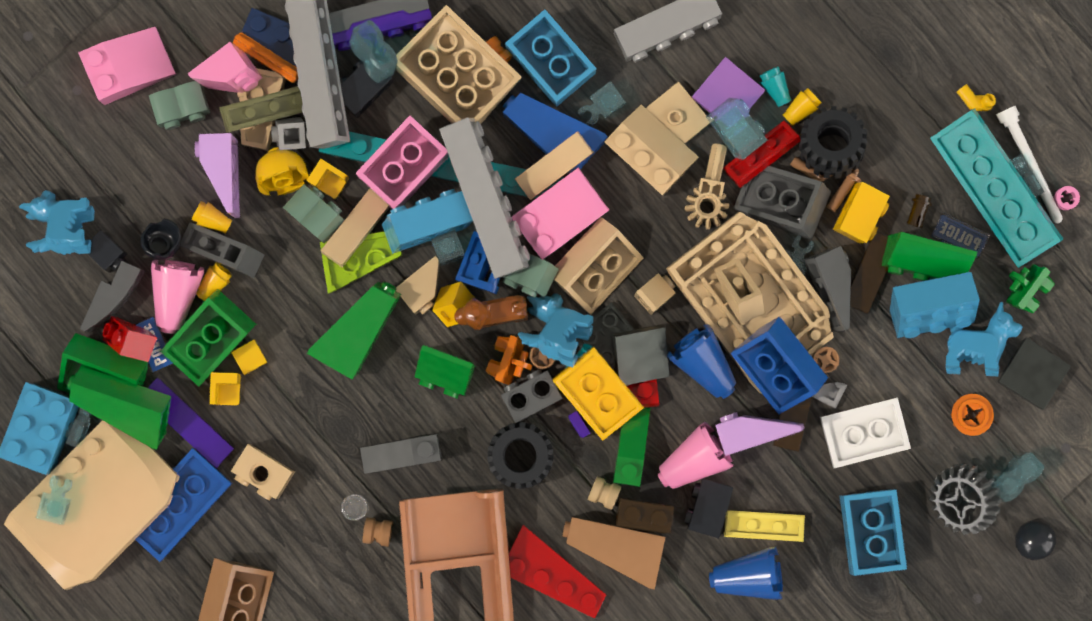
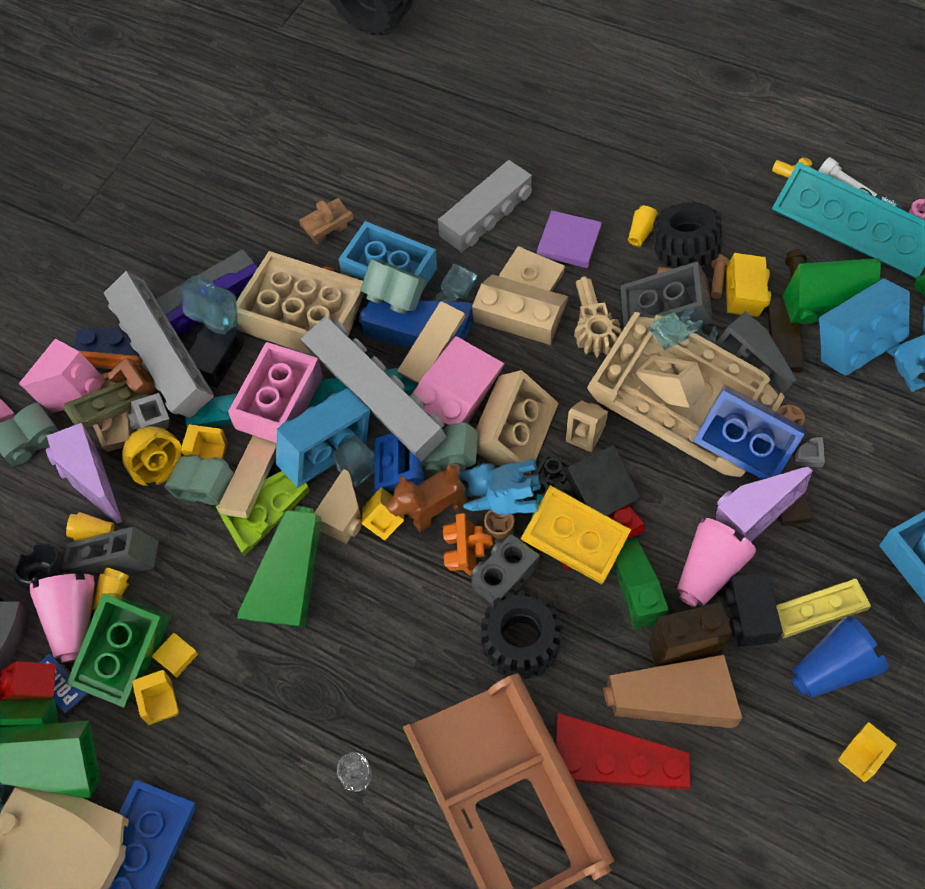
camera: 20 degrees left, 25 degrees down
dark purple tile [148,378,235,468] -> none
tan brick [231,444,295,501] -> none
dark grey slope [360,434,442,474] -> none
medium nougat wheel [362,517,393,547] -> none
green slope [415,345,476,399] -> none
dark purple tile [568,411,590,438] -> none
tan wheel [587,476,622,510] -> none
blue cone [667,324,736,399] -> none
clear light blue brick [706,98,767,159] -> none
red tile [723,120,800,188] -> none
teal cone [760,66,792,107] -> none
white plate [820,398,911,468] -> none
none -> dark orange bracket [107,358,157,395]
none -> sand green brick [360,259,426,314]
none -> clear light blue plate [648,308,703,350]

